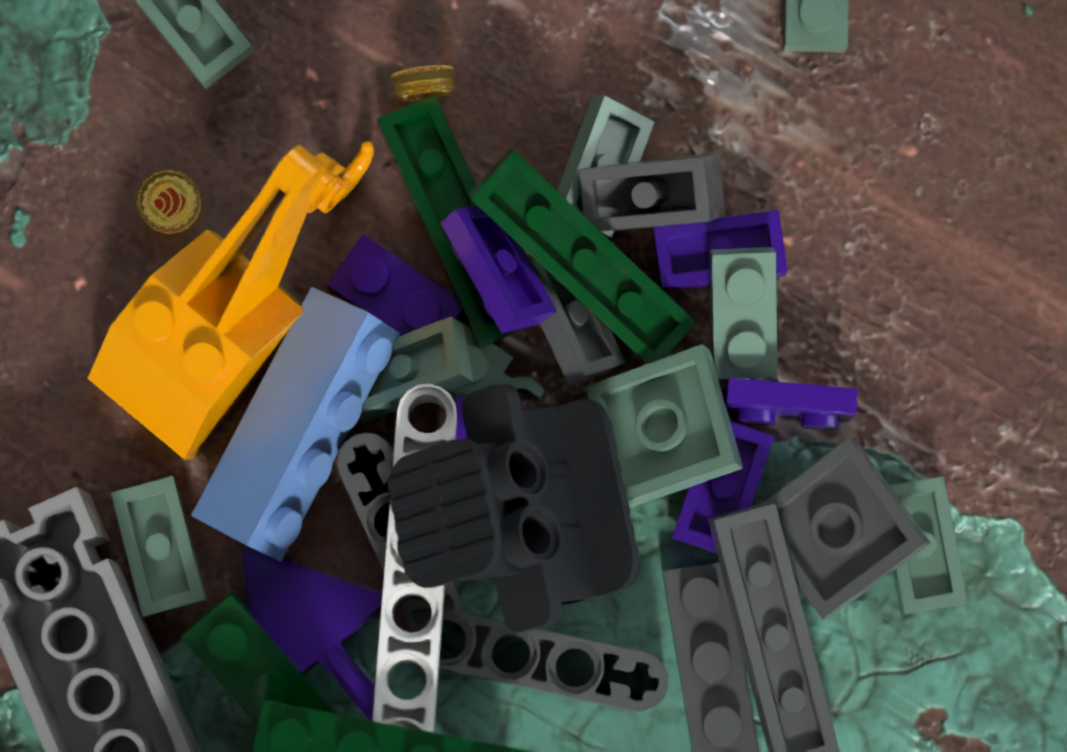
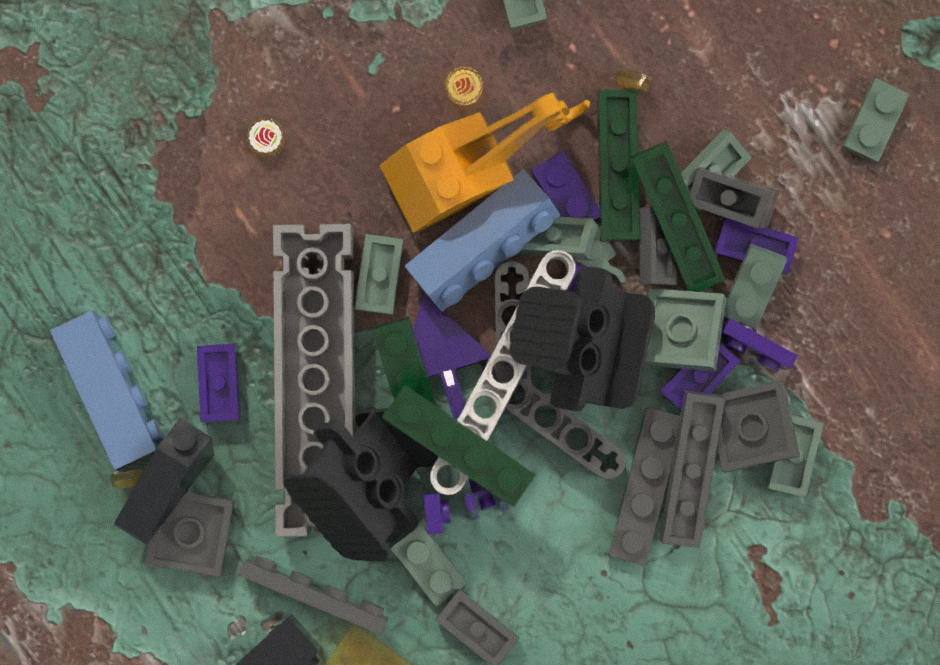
camera: 25 degrees right, 5 degrees up
dark purple plate [440,205,557,333] -> none

